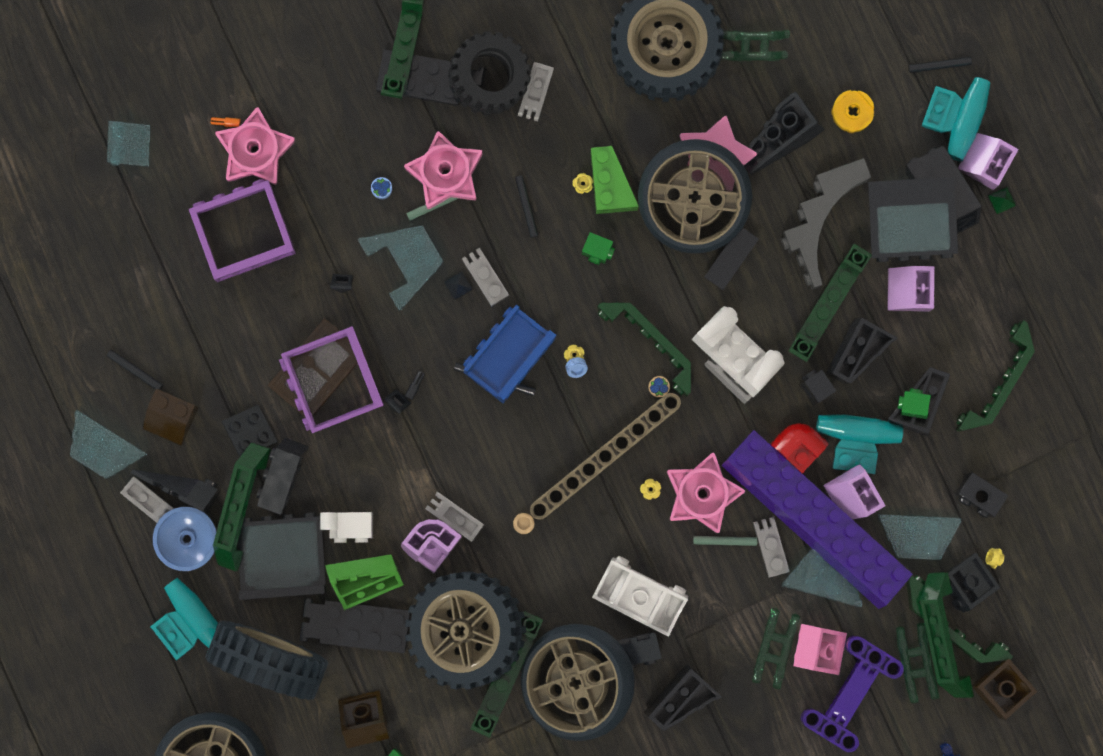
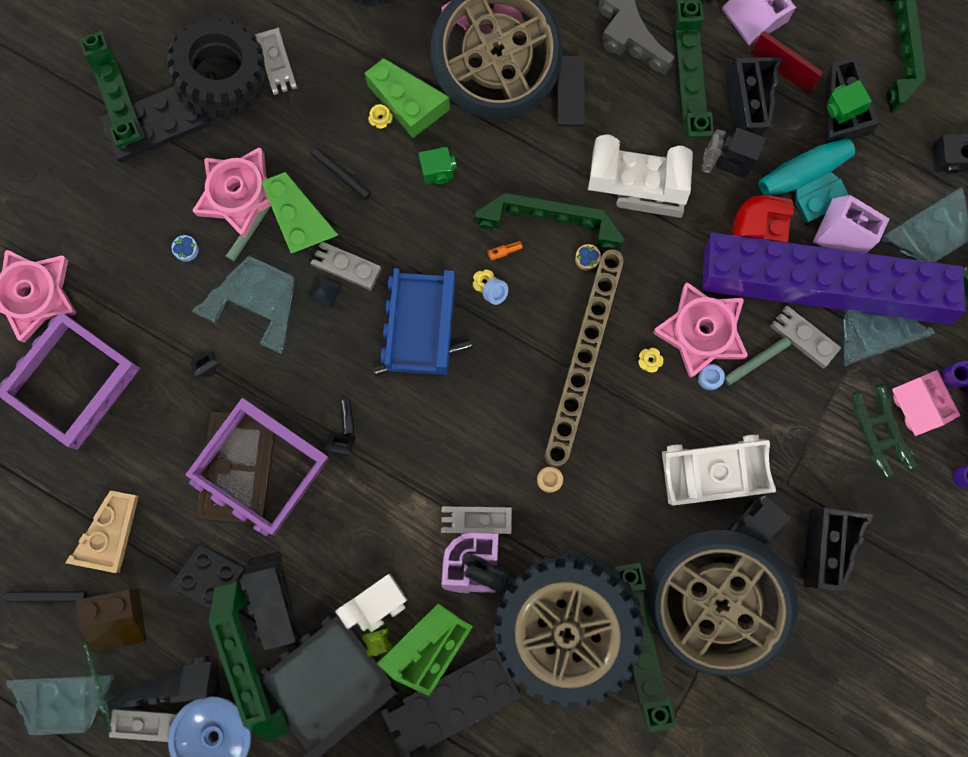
camera: 30 degrees left, 5 degrees down
none -> tan wing [65,490,139,573]
none -> clear green piece [84,642,112,733]
none -> bright green wedge [261,172,338,253]
none -> clear neon green wheel [362,628,392,657]
none -> black hinge [462,553,509,592]
none -> orange pin [488,241,522,261]
none -> light blue tile [698,364,725,390]
none -> clear tile [701,129,726,173]
none -> dark red piece [751,31,823,94]

